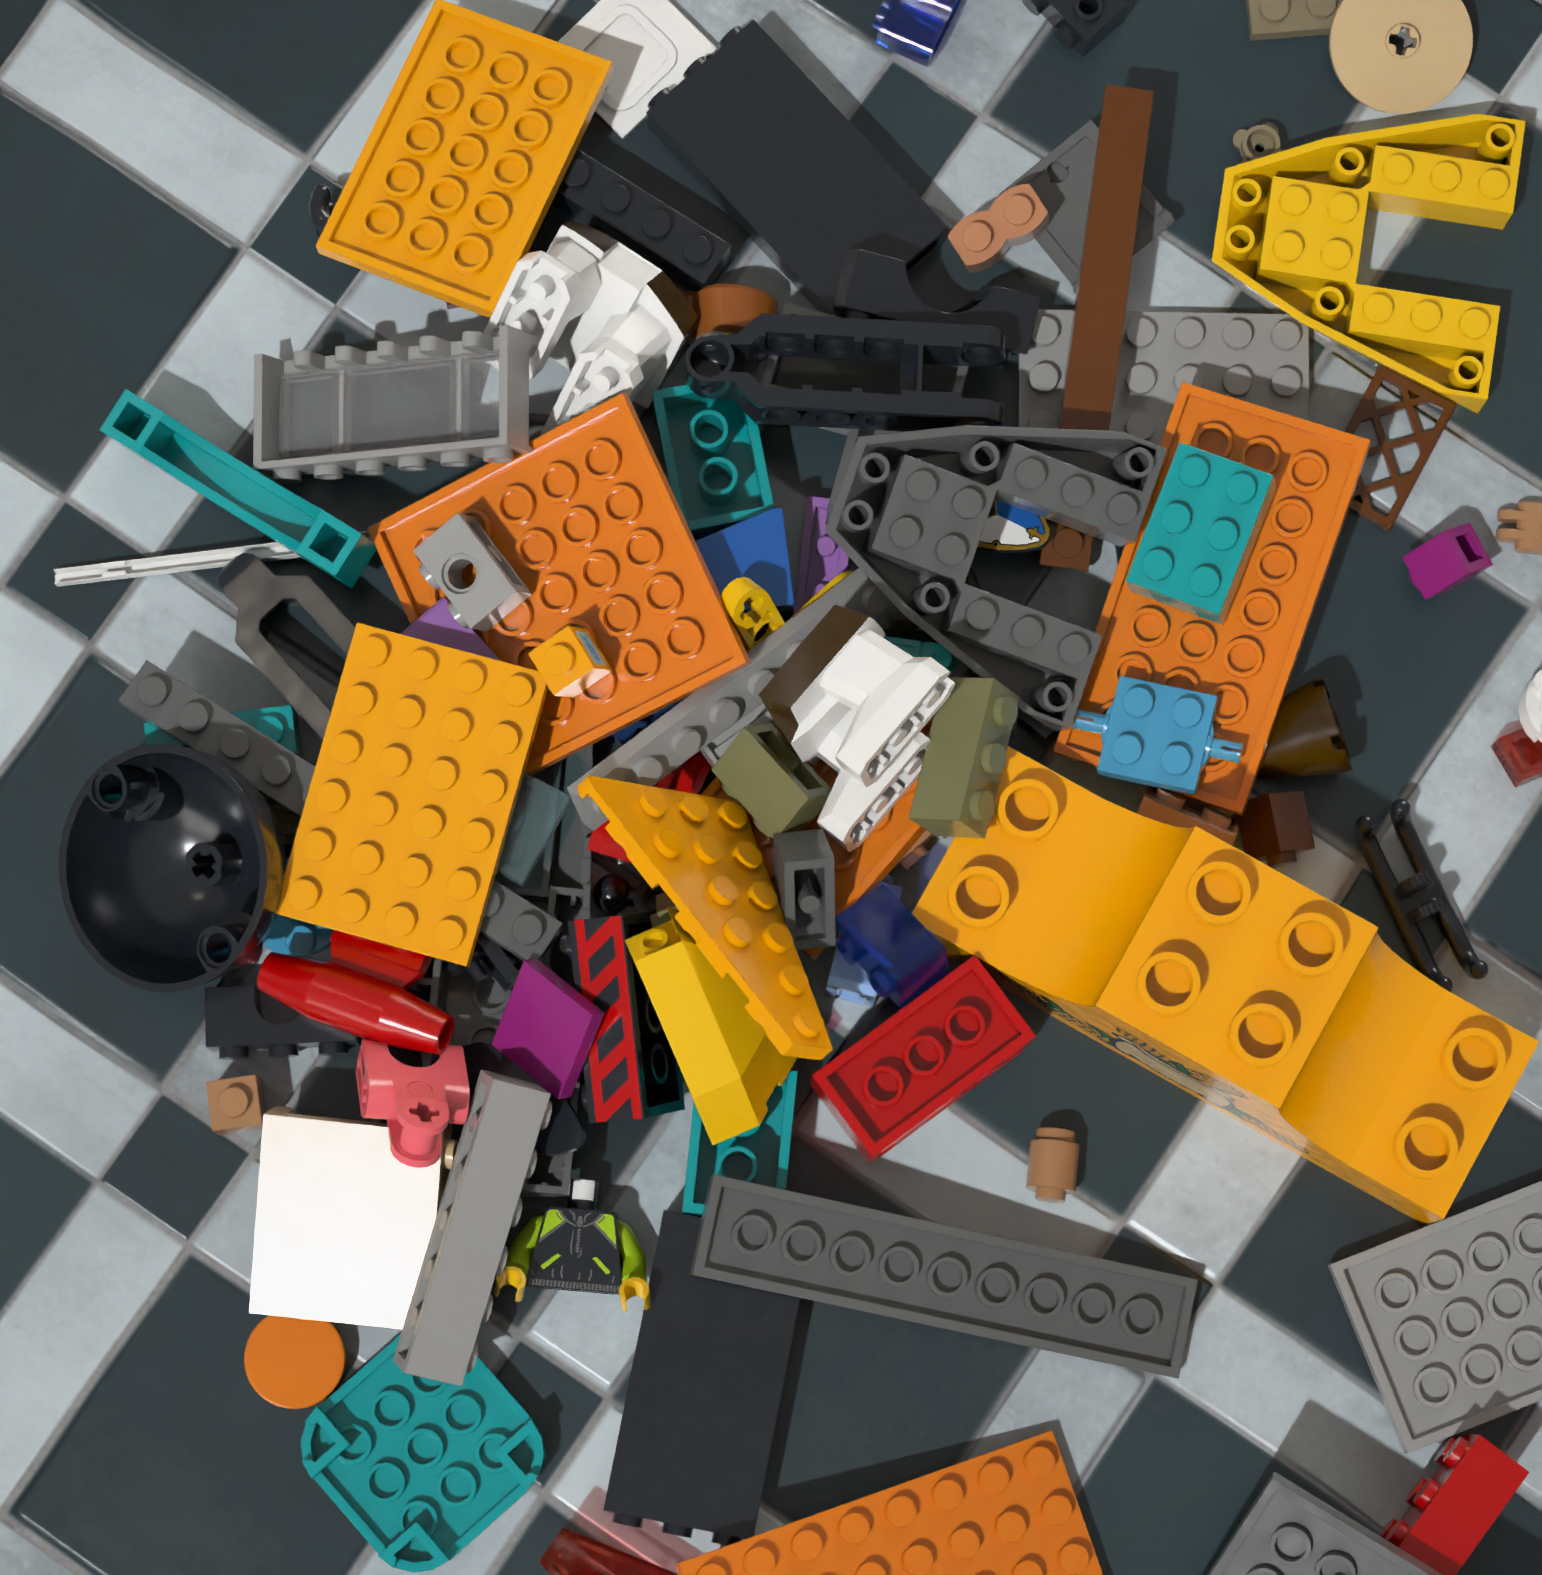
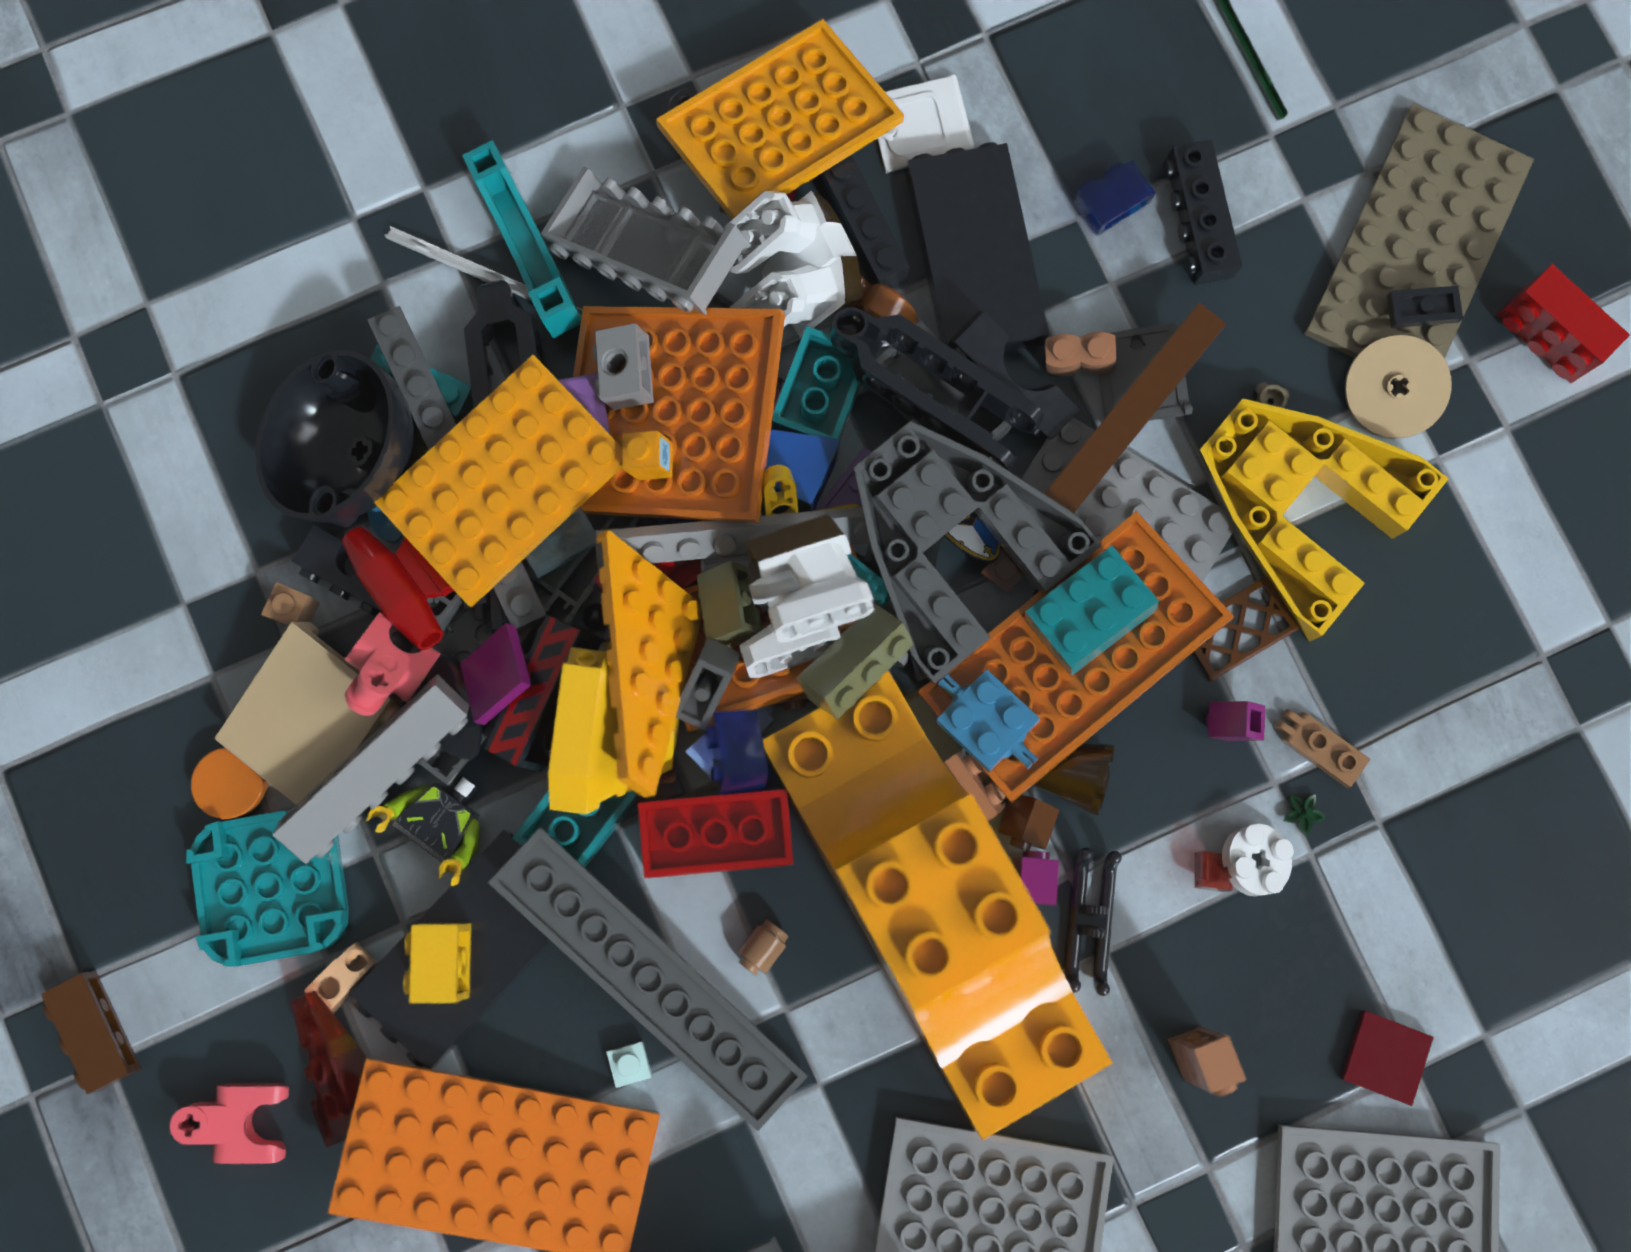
camera: 25 degrees right, 0 degrees up
none -> light nougat leg [304,942,378,1014]
none -> yellow brick [404,923,471,1003]
none -> light aqua plate [607,1041,652,1088]
none -> magenta brick [1012,851,1059,905]

